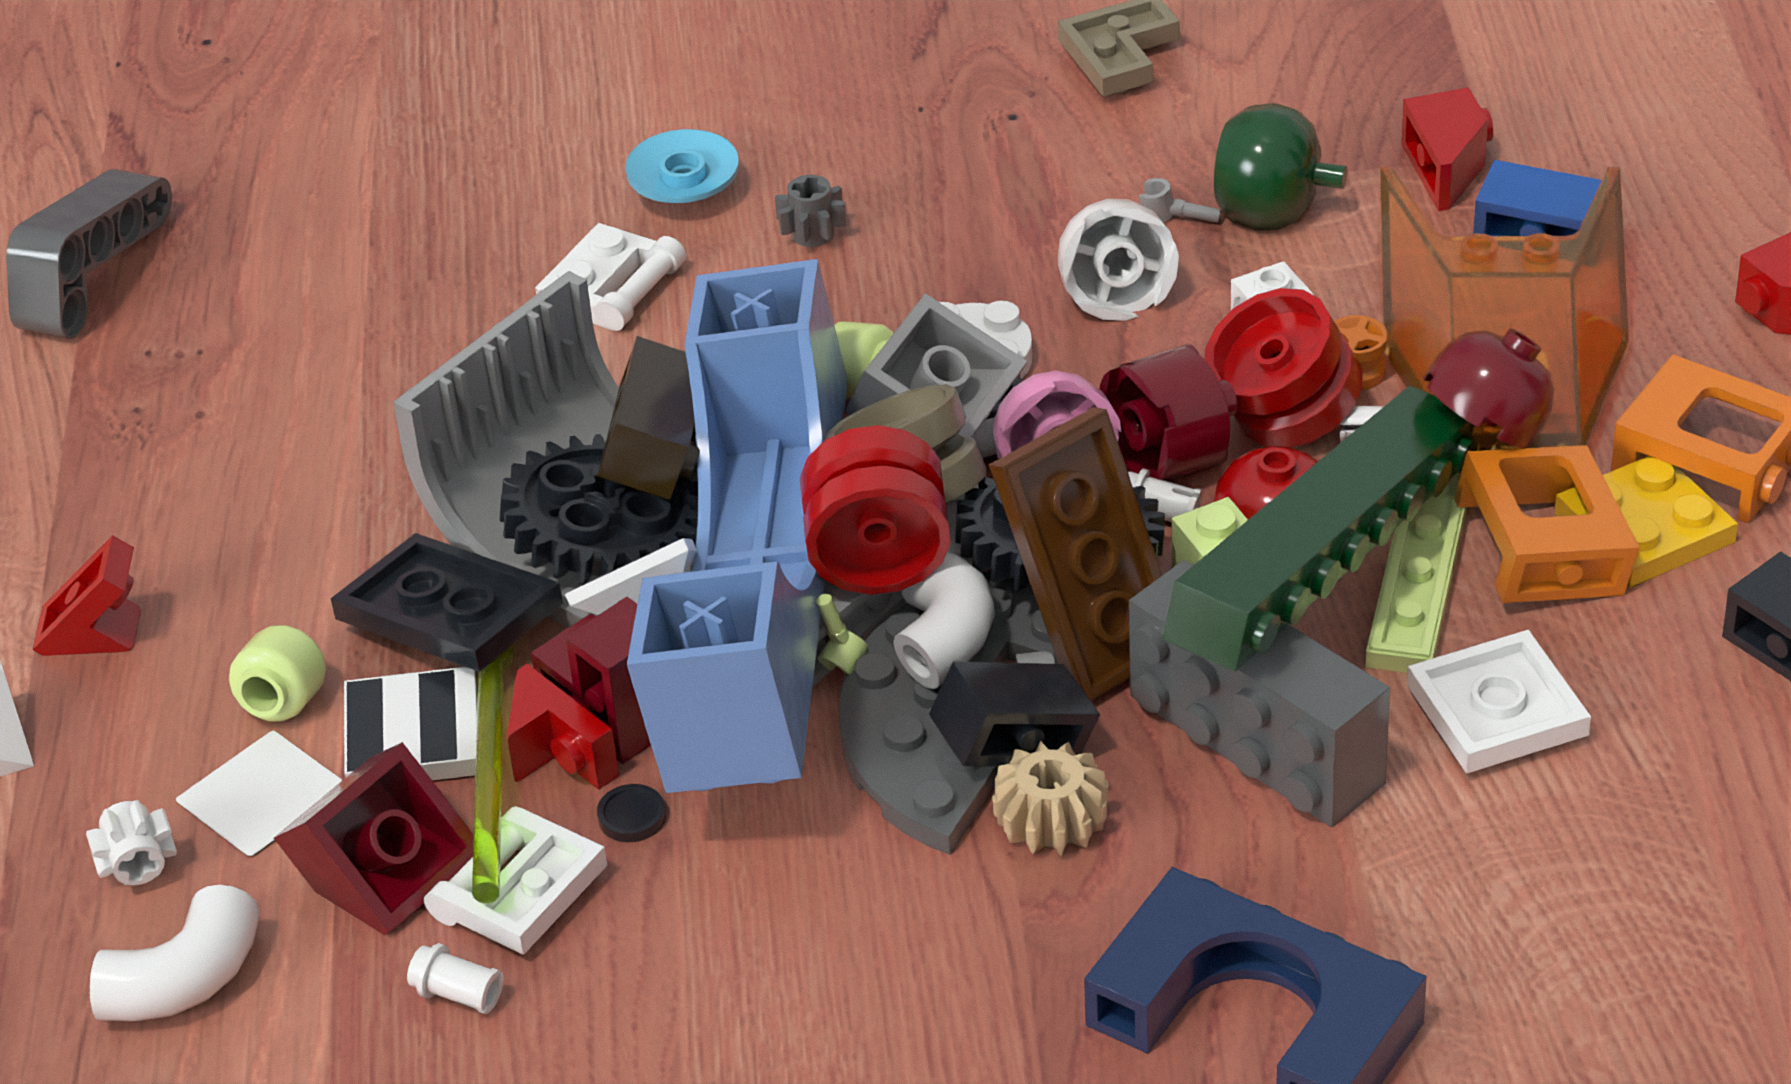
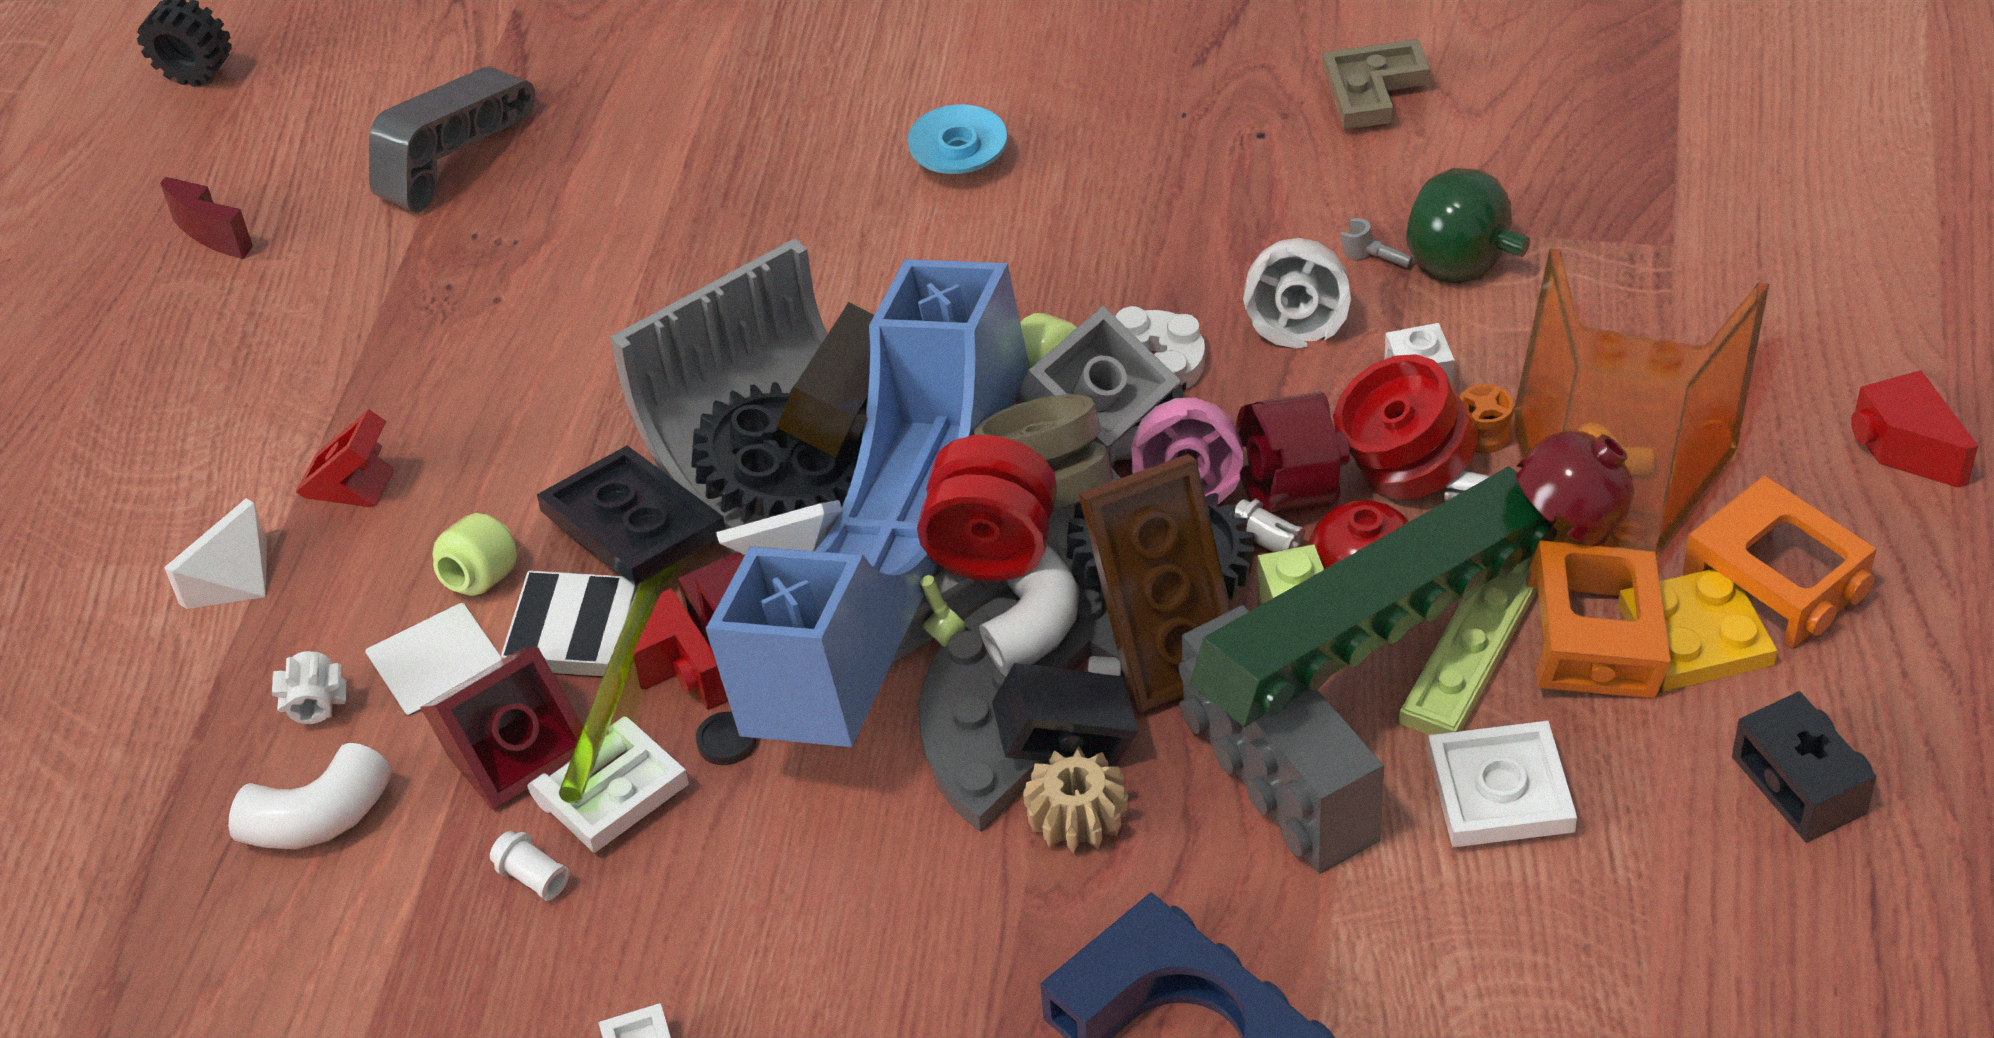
camera: 15 degrees right, 5 degrees up
white plate [535,223,687,331] -> none
dark grey gear [775,175,847,247] -> none
red slope [1401,87,1493,211] -> none
blue brick [1473,160,1609,269] -> none

